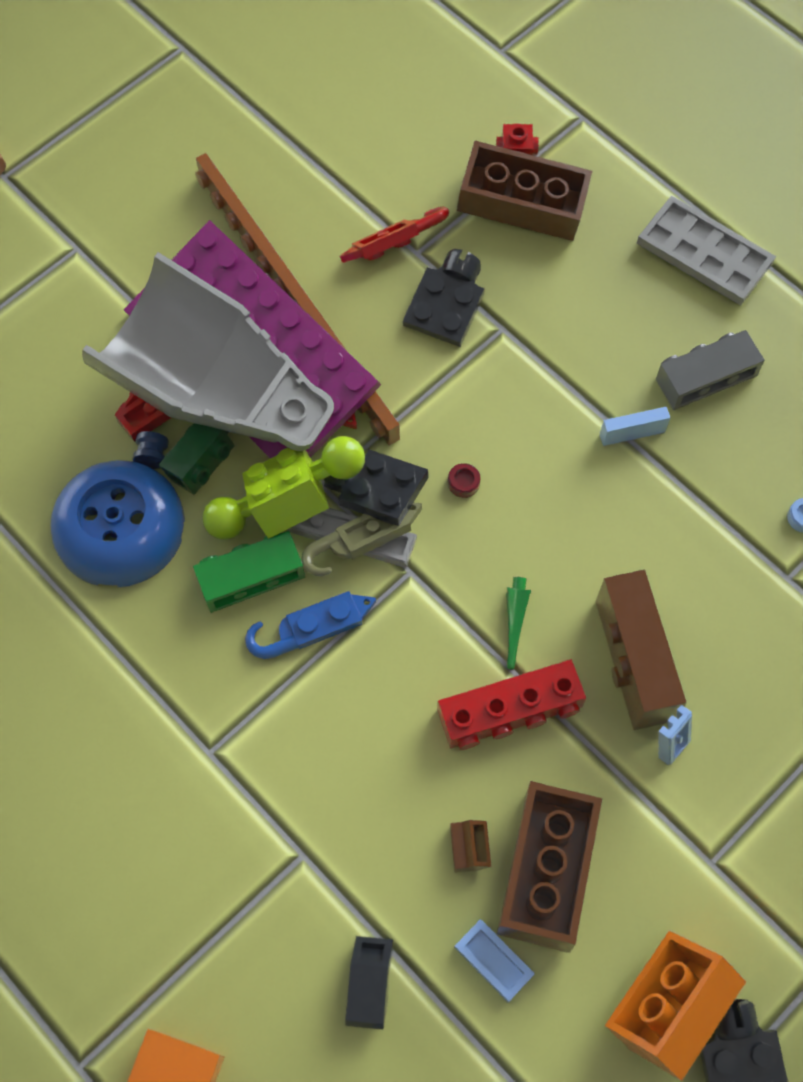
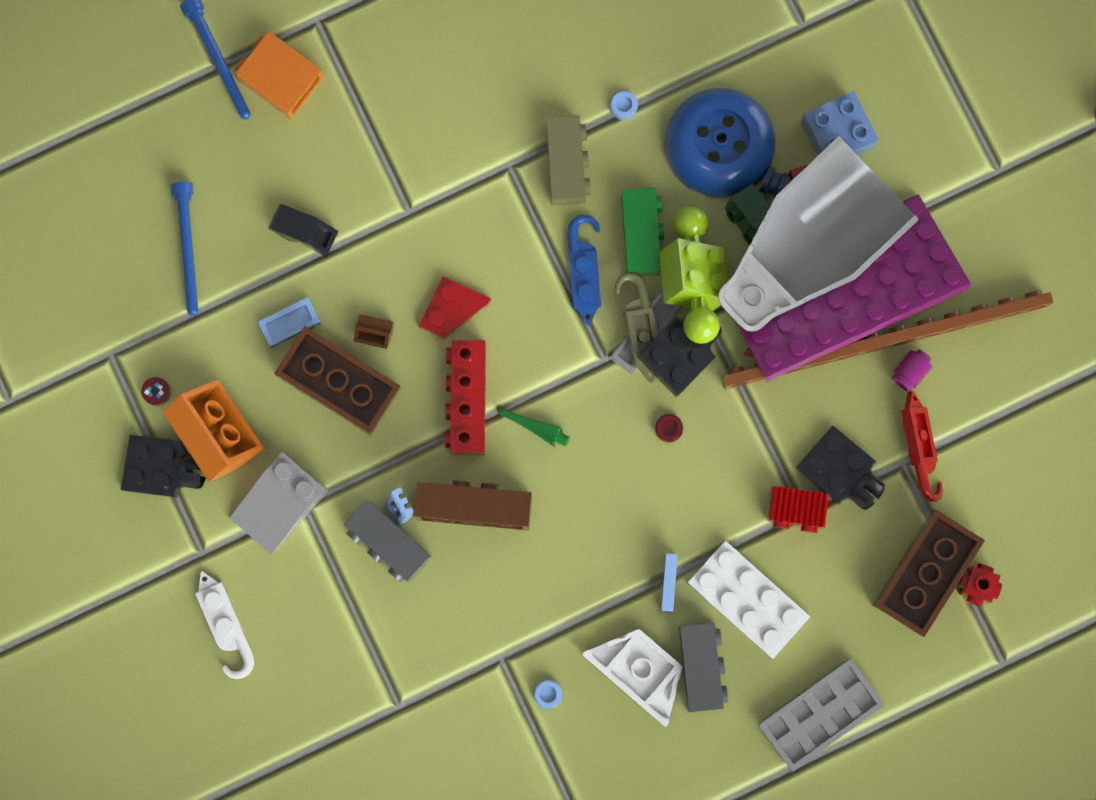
camera: 110 degrees right, 15 degrees up
none -> light grey slope [230,452,328,555]
none -> dark grey brick [344,500,432,583]
none -> red wing [419,276,492,339]
none -> olive brick [547,116,591,205]
none -> white wing [582,629,683,727]
none -> light blue tile [610,91,638,120]
none -> white plate [688,541,810,659]
none -> red brick [767,486,829,533]
none -> medium blue brick [801,91,879,156]
none -> magenta brick [891,349,932,392]

